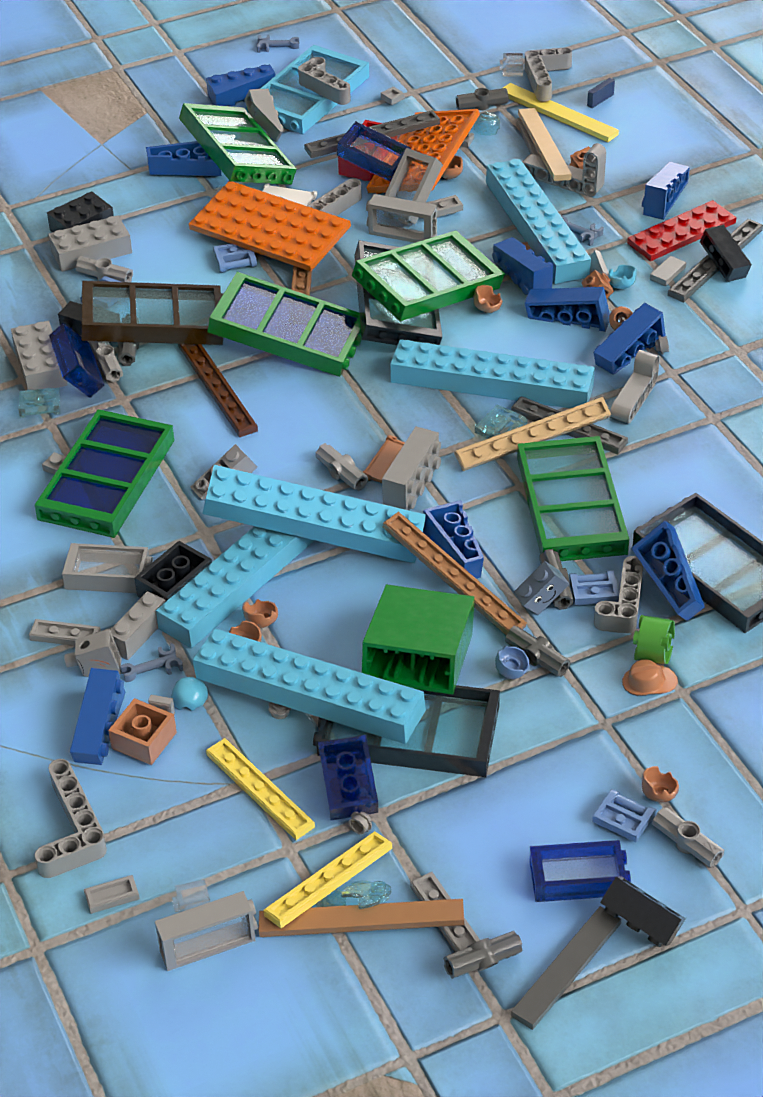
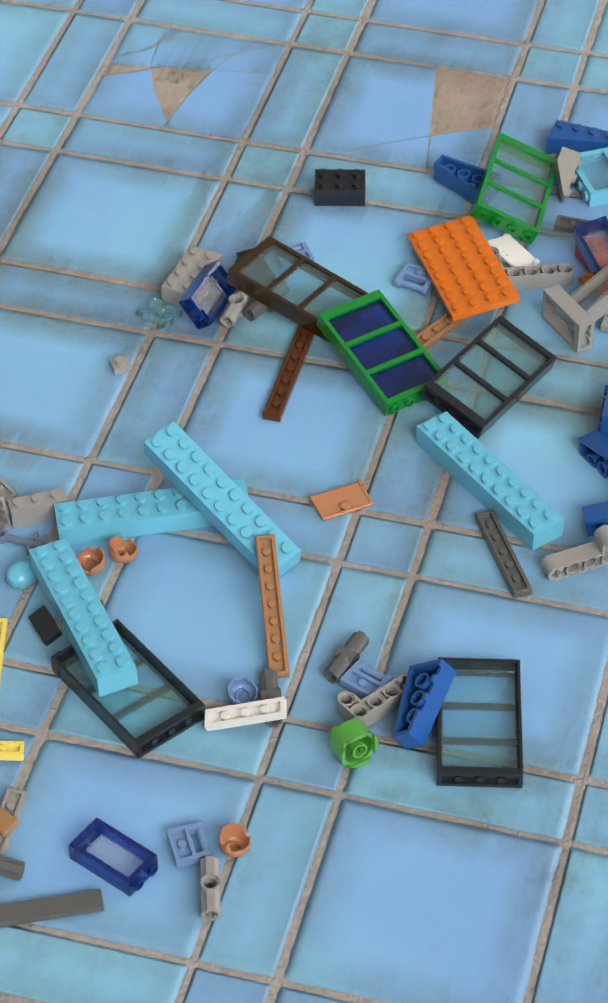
camera: 40 degrees right, 0 degrees up
window [34,409,175,538] -> none
light grey brick [48,215,132,272] -> none
window [62,543,153,593] -> none
light grey piece [76,256,133,282] -> none
black brick [134,541,212,601] -> none
light grey slope [191,444,257,500] -> none
light grey piece [316,443,368,491] -> none
clear blue brick [318,735,379,821] -> none
light grey plate [349,812,372,835] -> none
window [352,230,505,321] -> none
green brick [362,584,475,694] -> none
light grey brick [382,426,441,511] -> none
blue wedge [423,500,484,579] -> none
tan tile [454,397,611,471] -> none
nougat hair [473,285,503,313] -> none
clear light blue plate [475,405,528,439] -> none
sand blue brick [514,561,570,615] -> none
window [517,436,630,561] -> none
black brick [600,876,686,947] -> none
nougat piece [622,659,678,696] -> none
none -> black tile [28,605,63,646]
none -> white plate [204,697,287,731]

